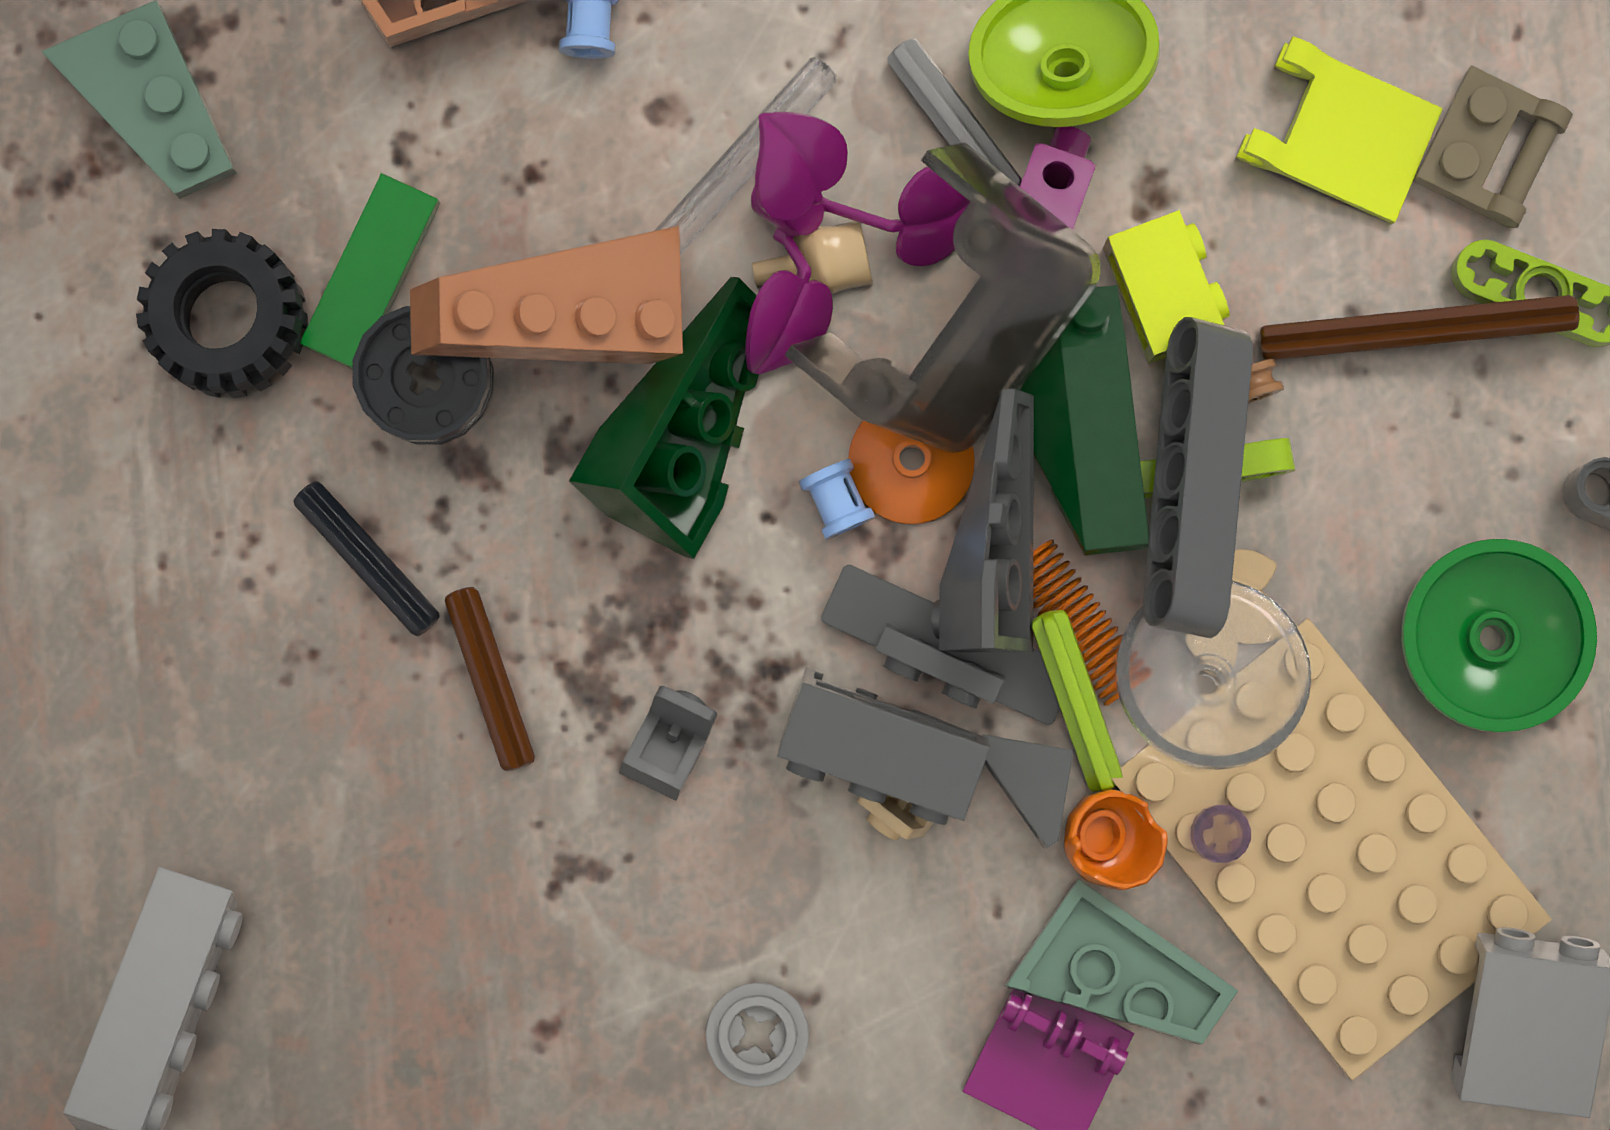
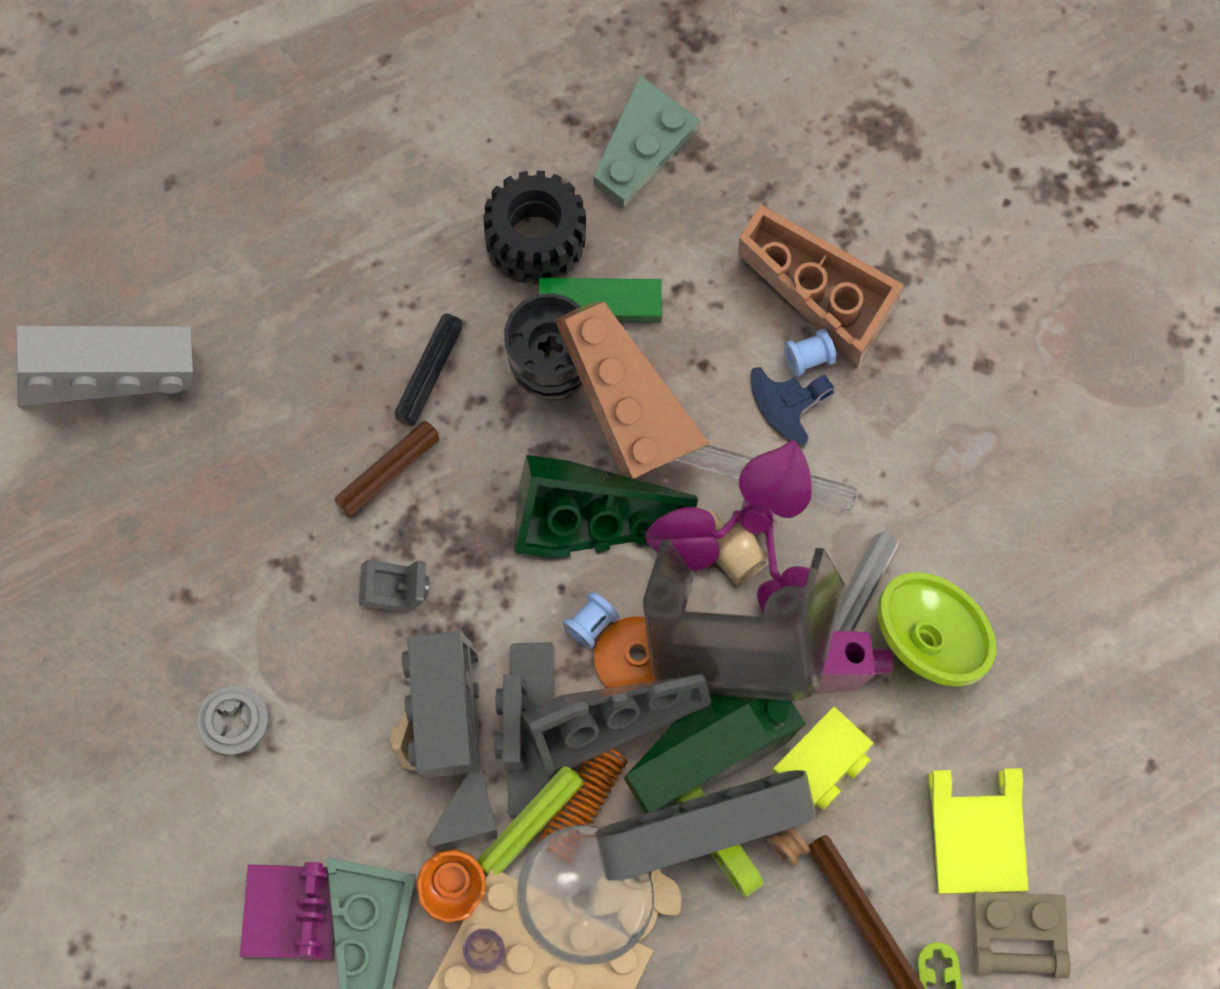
camera: 60 degrees right, 15 degrees down
none -> dark blue piece [751,367,835,446]

